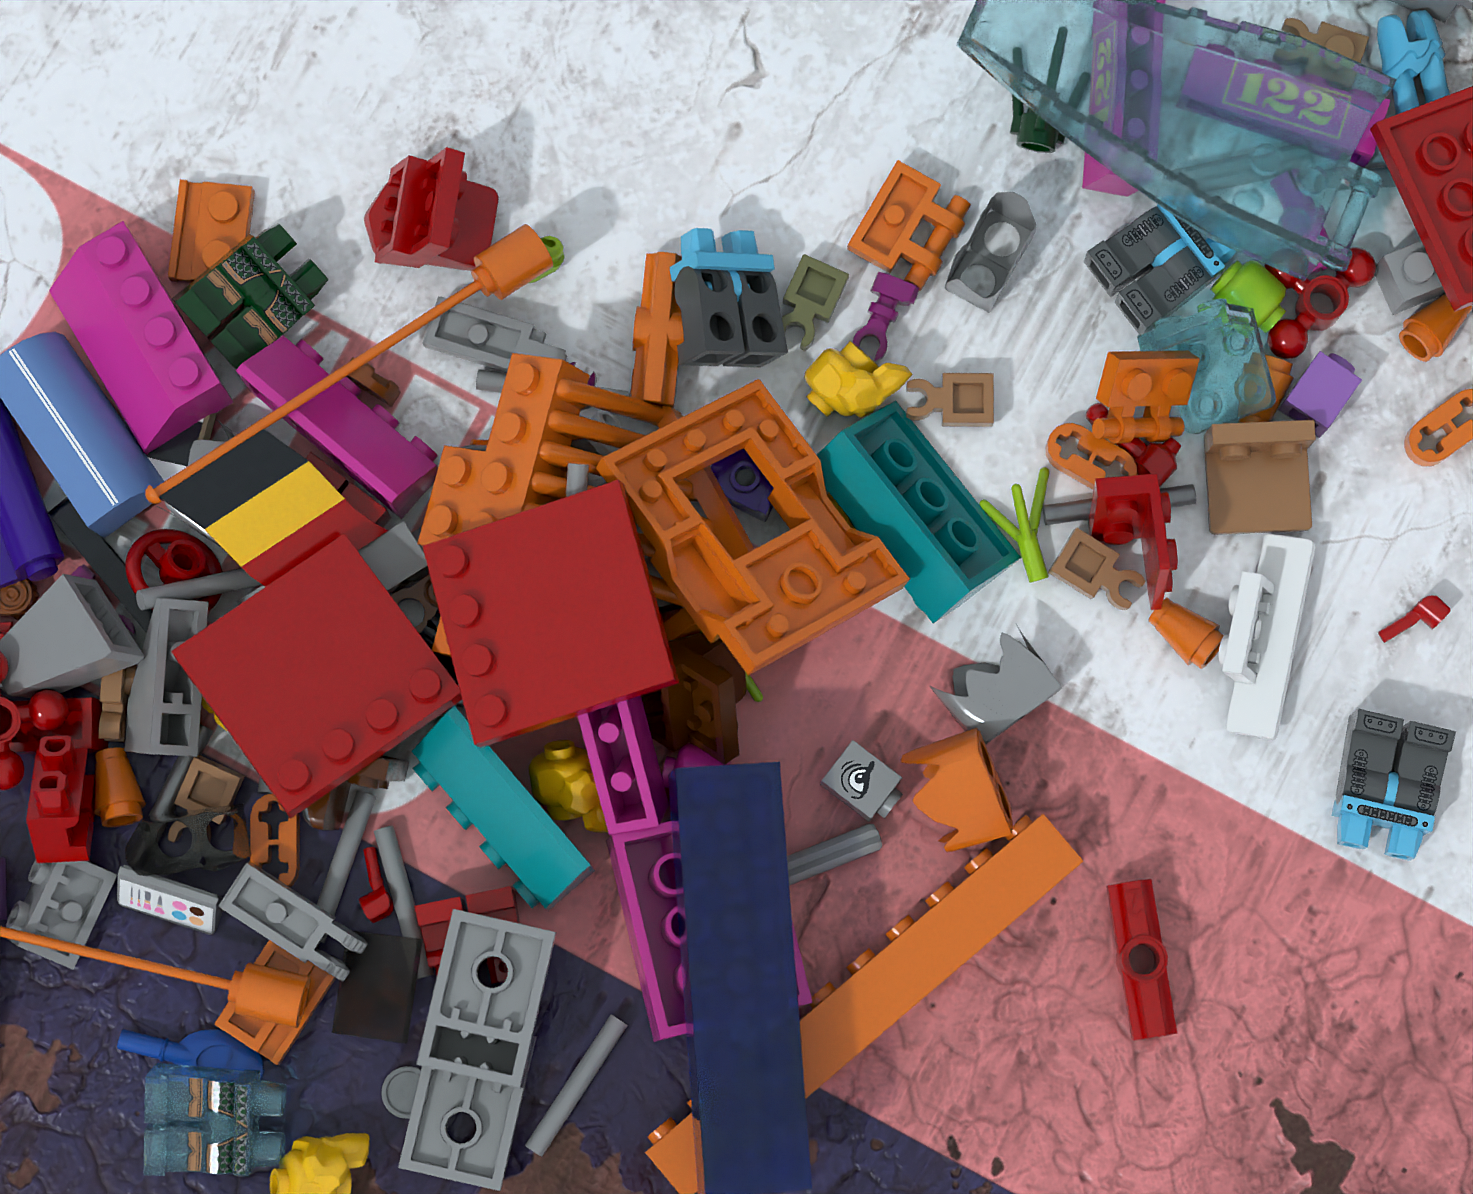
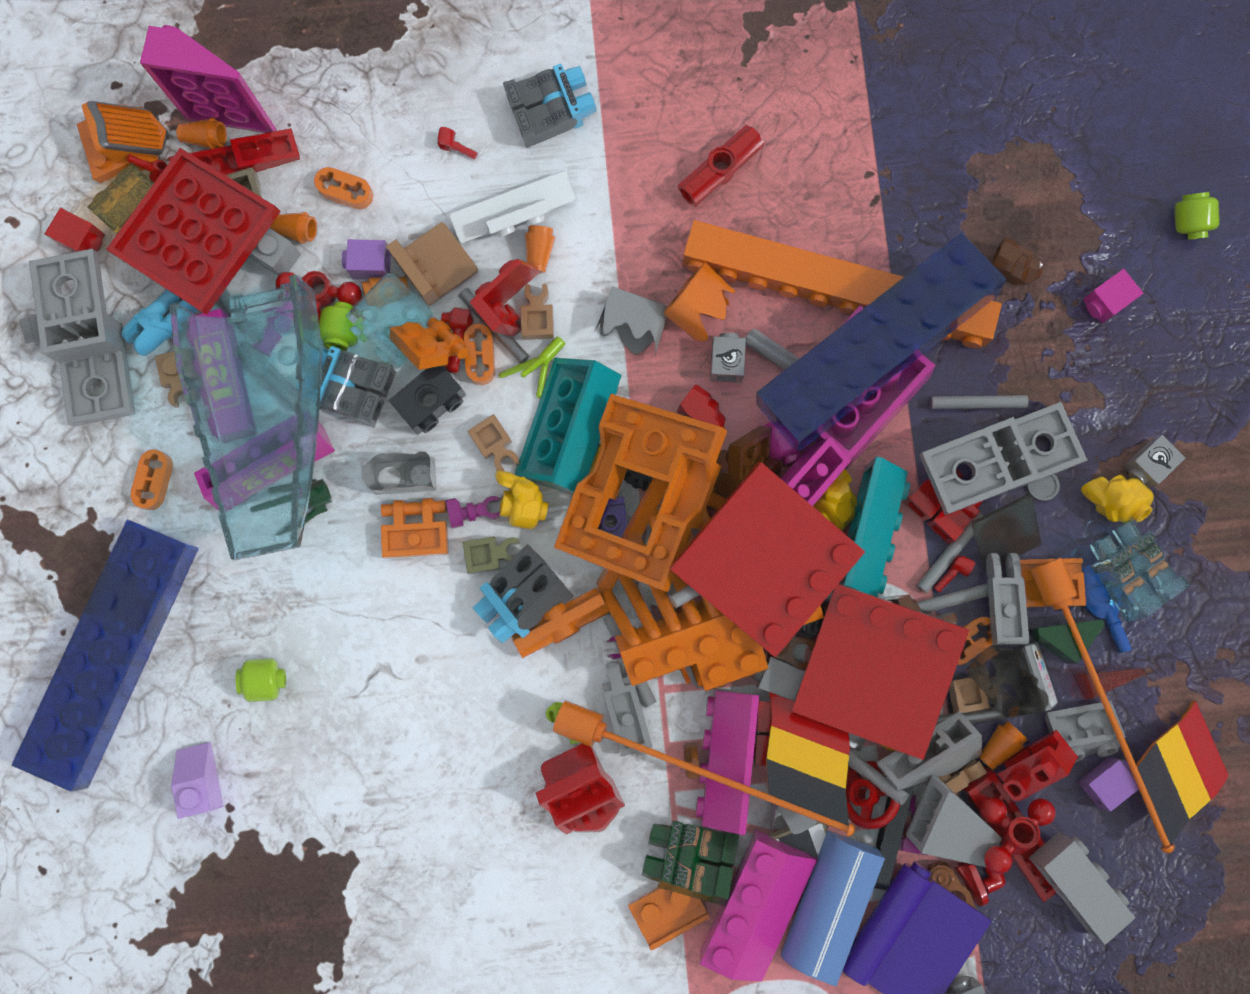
camera: 120 degrees left, 0 degrees up
none -> black brick [388,366,466,435]
none -> red rock [677,384,726,429]
none -> dark green slope [1028,620,1104,664]
none -> clear red piece [1072,668,1147,699]

